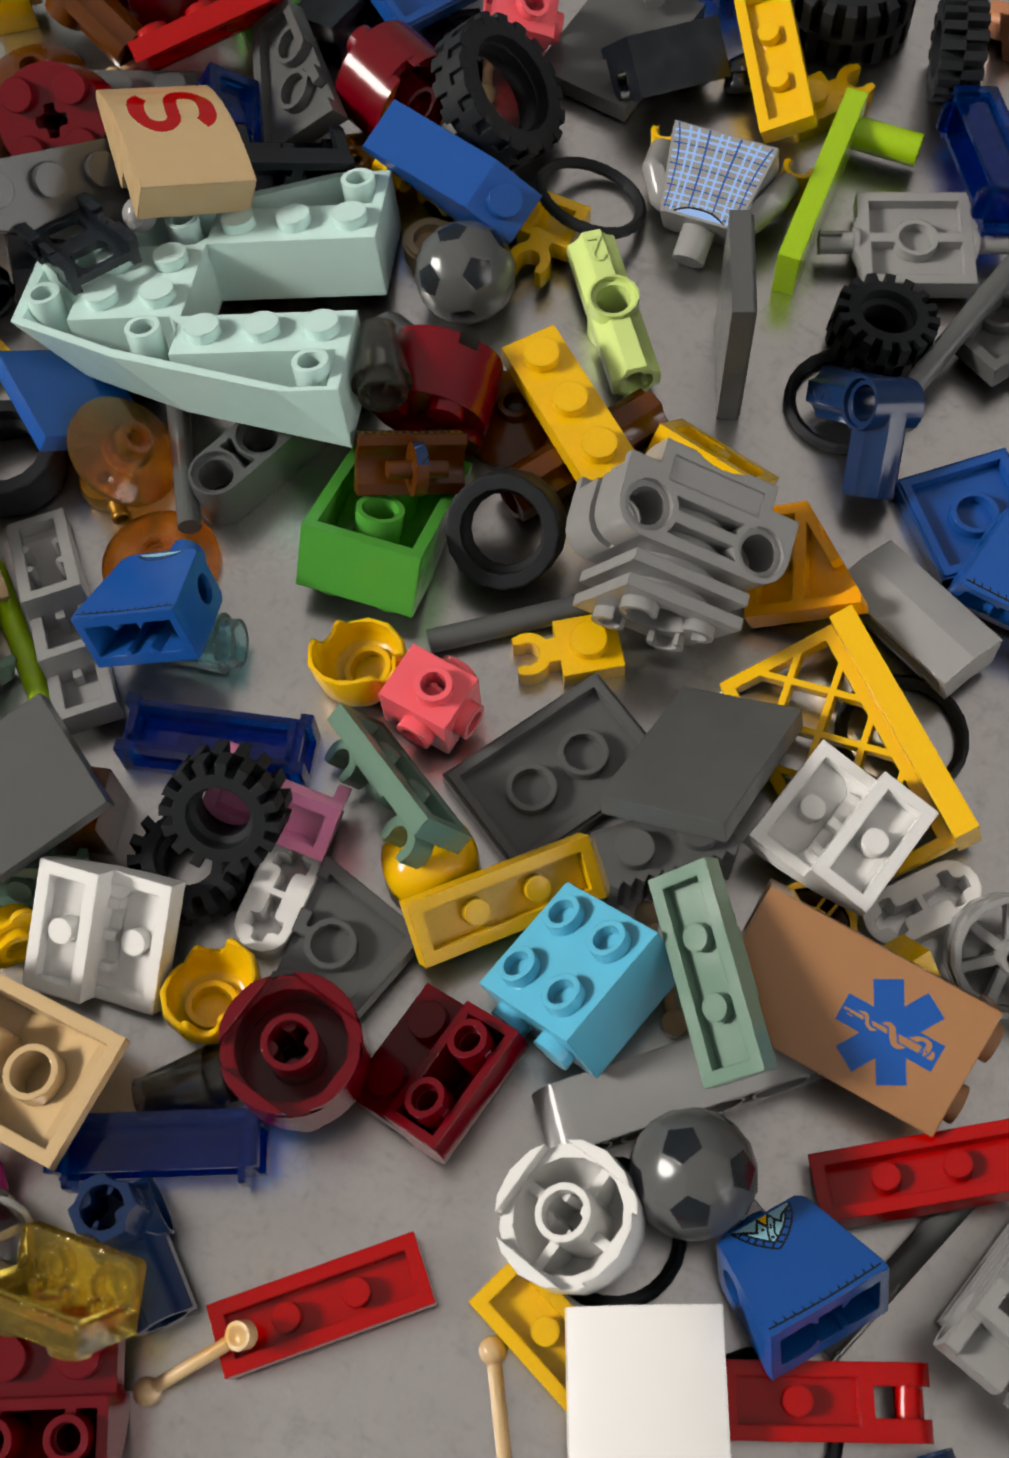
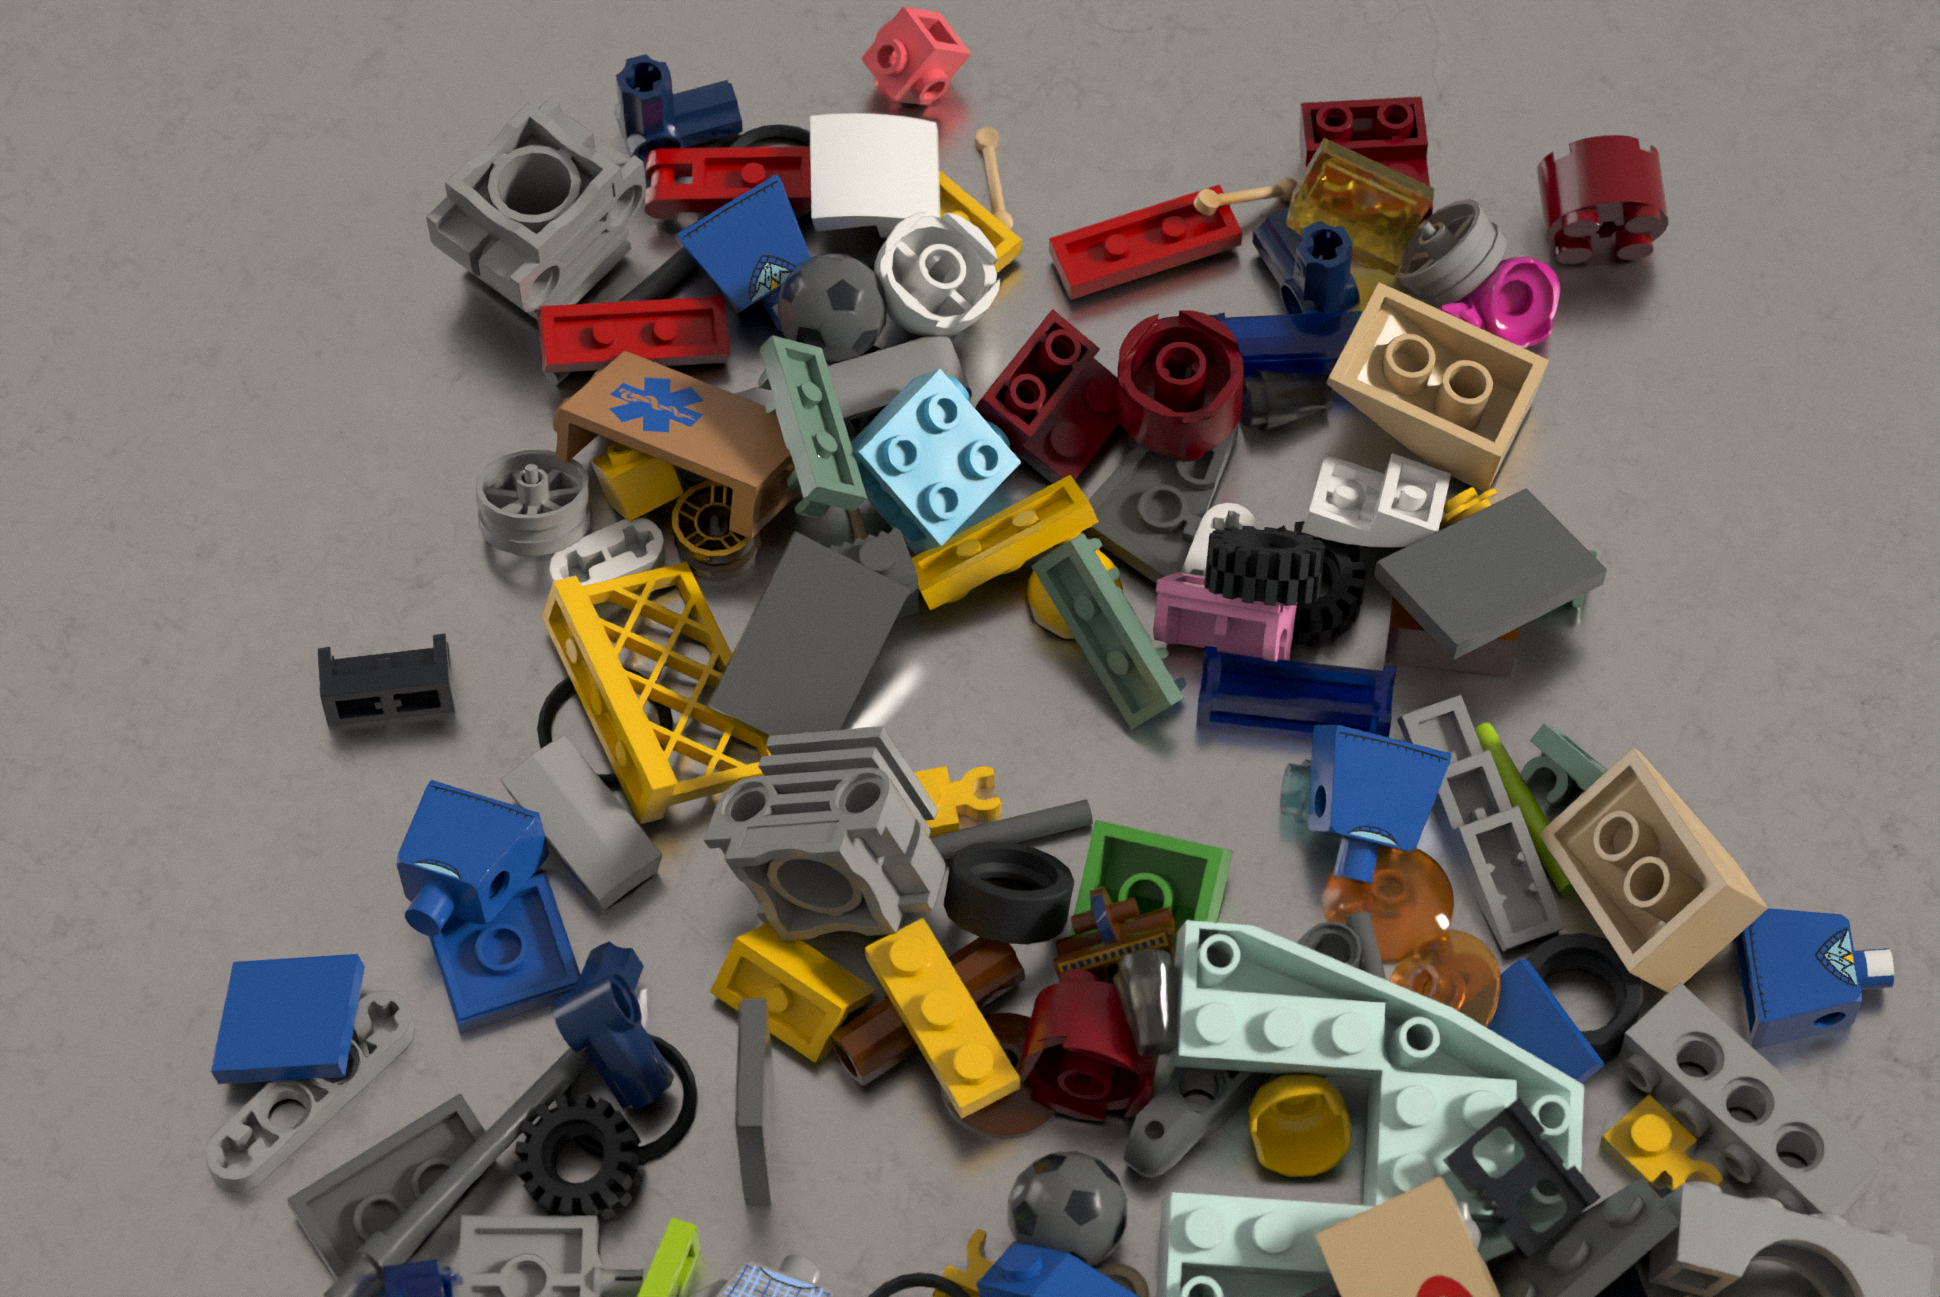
camera: 175 degrees right, 5 degrees down
yellow hair [159,938,262,1045] -> none
yellow hair [307,617,407,707] -> none
coral brick [379,643,484,755] -> none
dark grey tile [442,672,647,861] -> none
yellowish green piece [567,229,661,397] -> none
white slope [742,739,939,916] -> none
light orange wing [744,500,868,628] -> none

